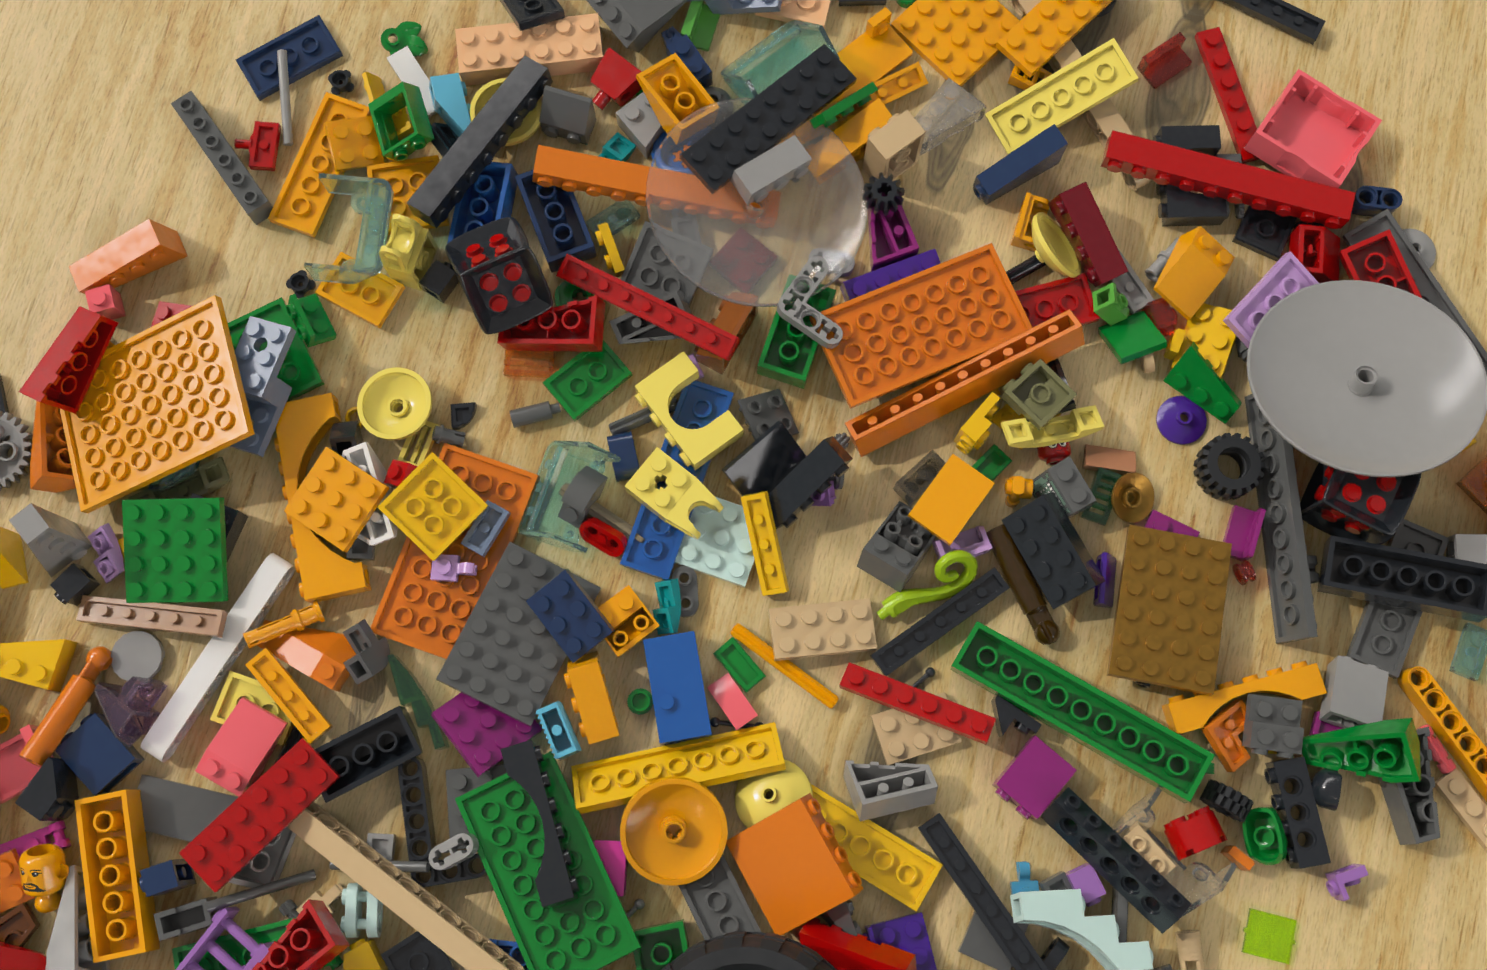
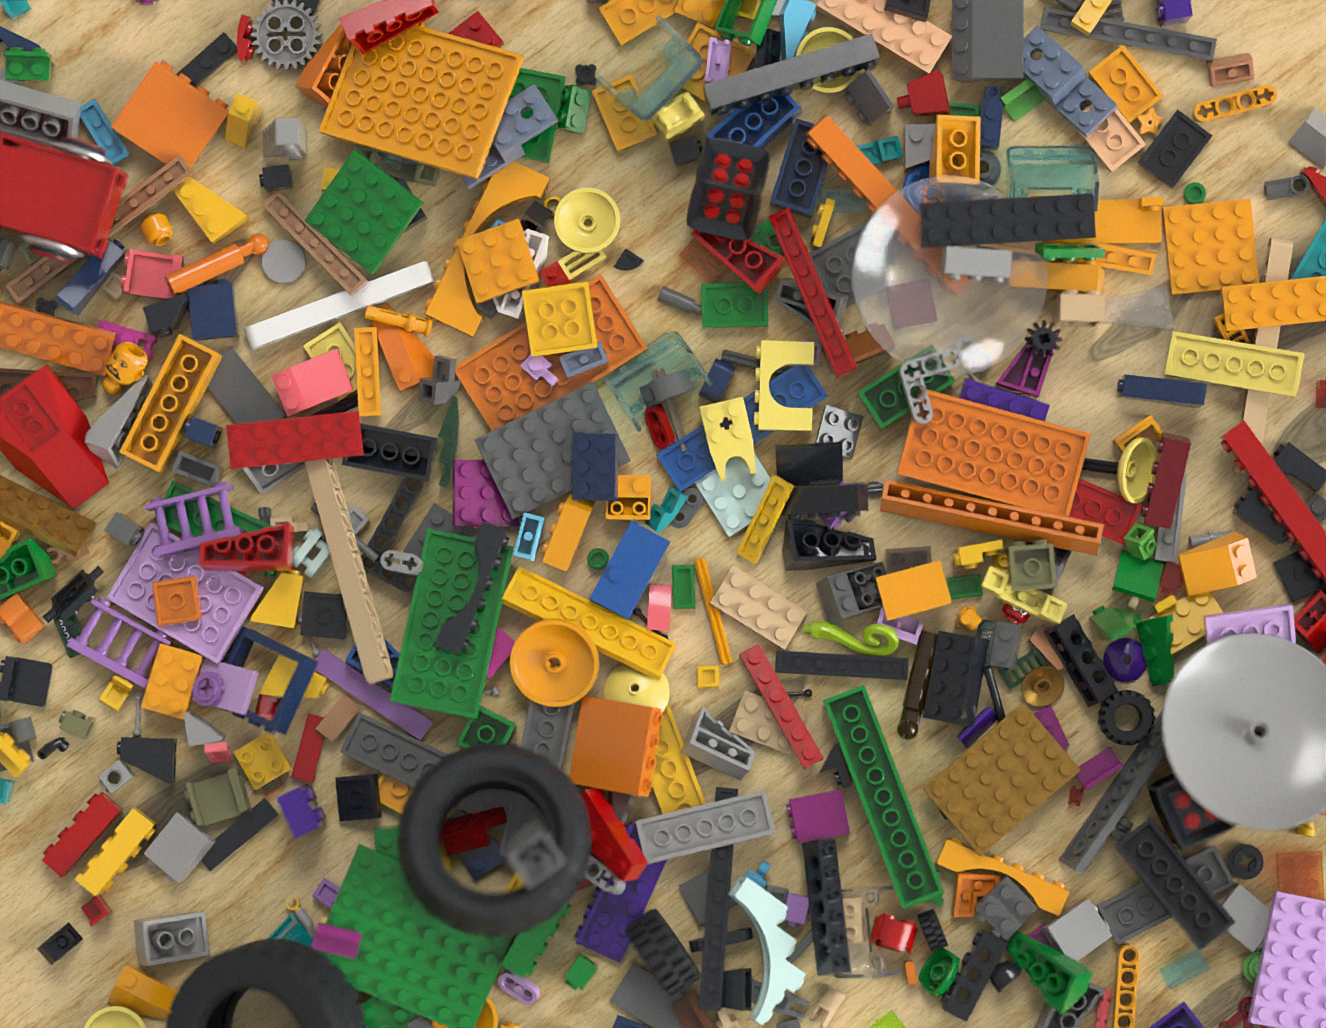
camera: 35 degrees right, 10 degrees up
lavender slope [88,523,124,583] -> none
piece [95,676,167,748] -> none
dark grey bar [205,869,316,913] -> none
dark grey pin [432,424,465,448] -> none
none -> light grey plate [636,790,775,865]
none -> yellow tile [697,665,719,688]
none -> lavender hinge [704,37,731,84]
none -> black wedge [782,520,877,571]
none -> black bar [983,665,1006,723]
none -> black brick [1044,614,1118,708]
none -> green wedge [1089,605,1143,641]
none -> black gear [1228,844,1264,880]

